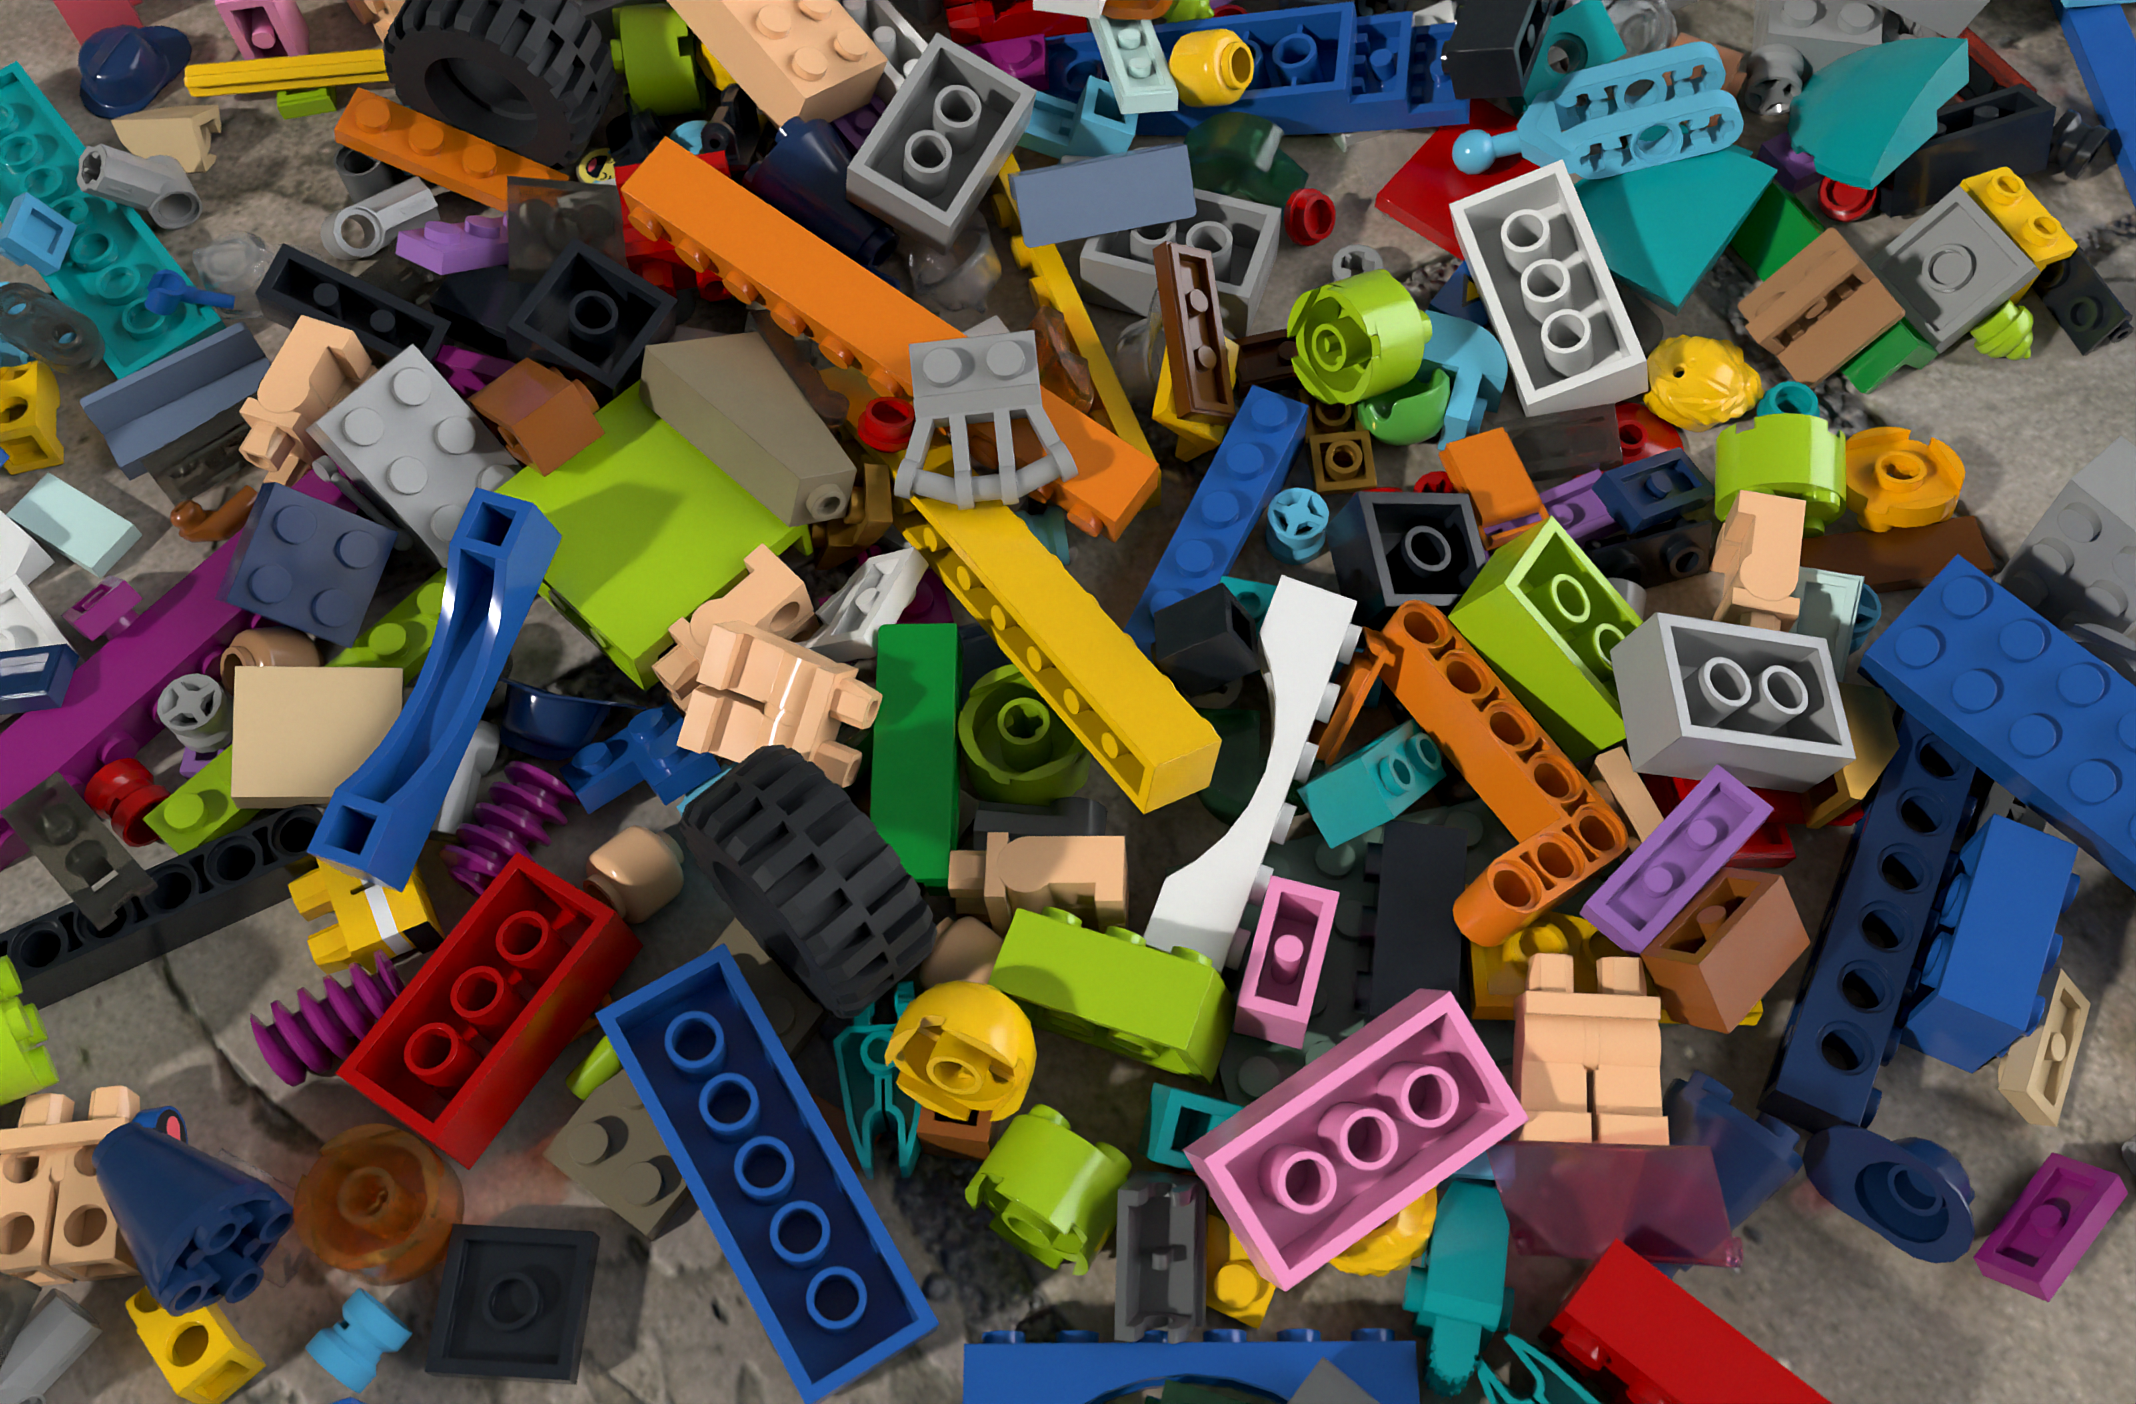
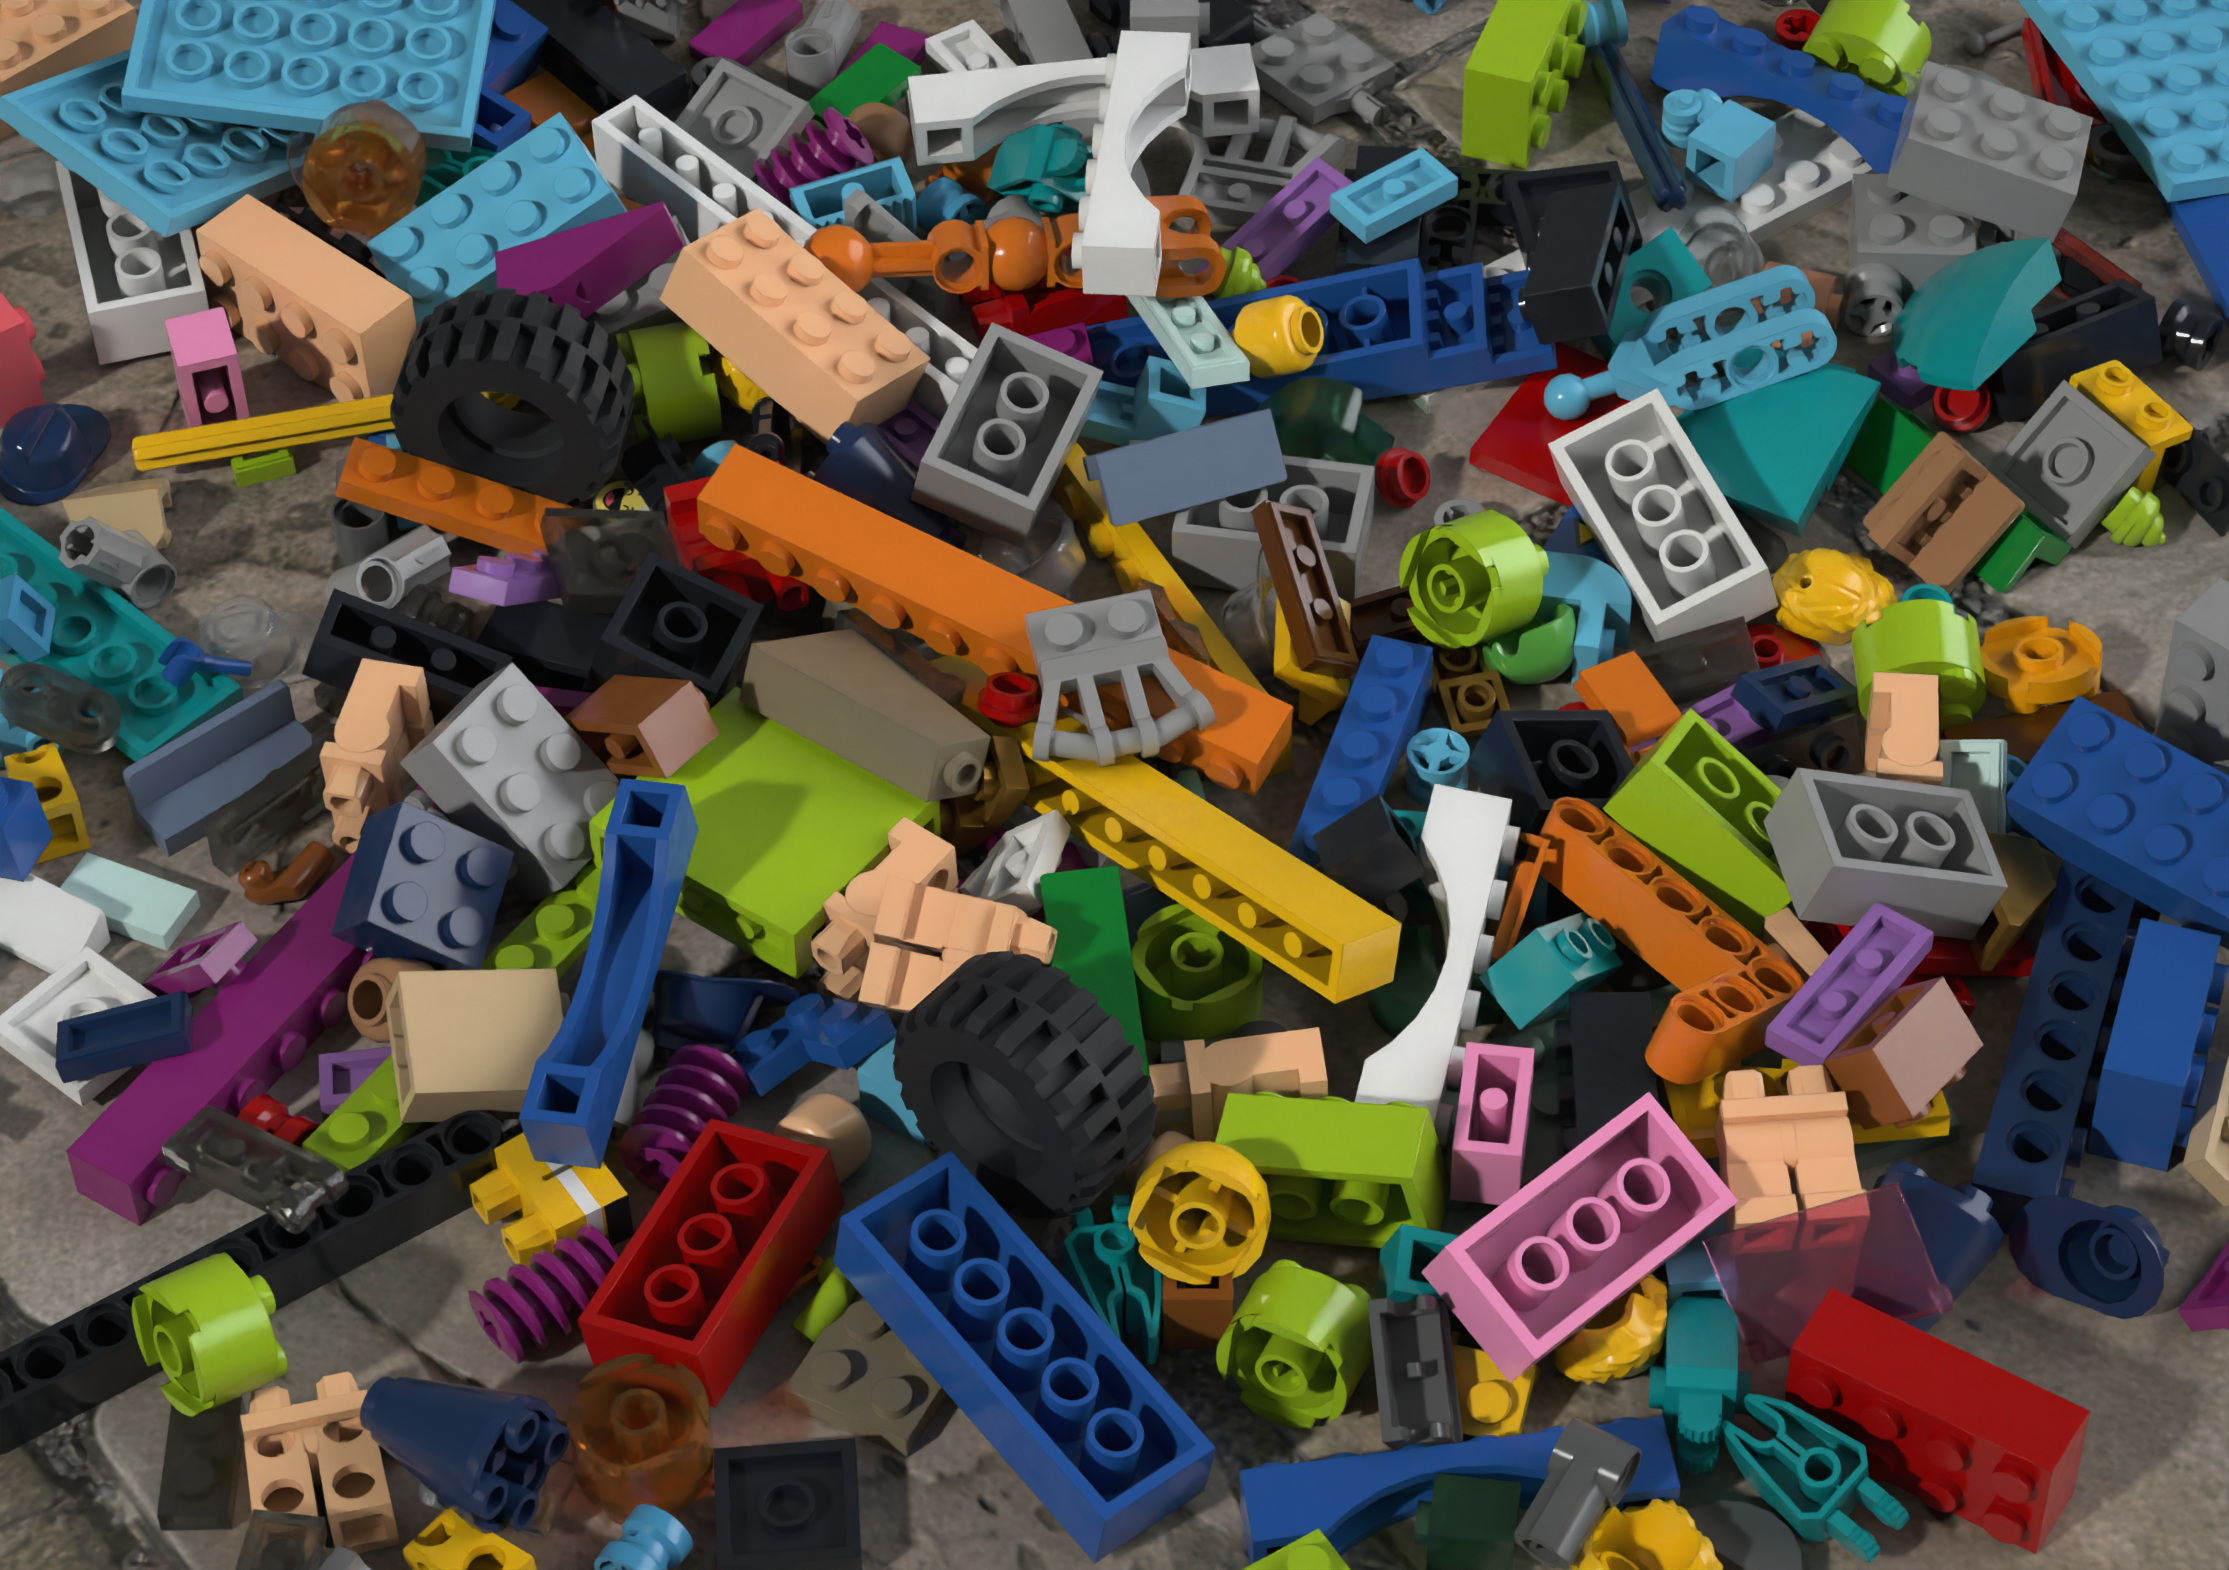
camera: 10 degrees left, 15 degrees down
light grey wheel [157,673,234,753] -> none

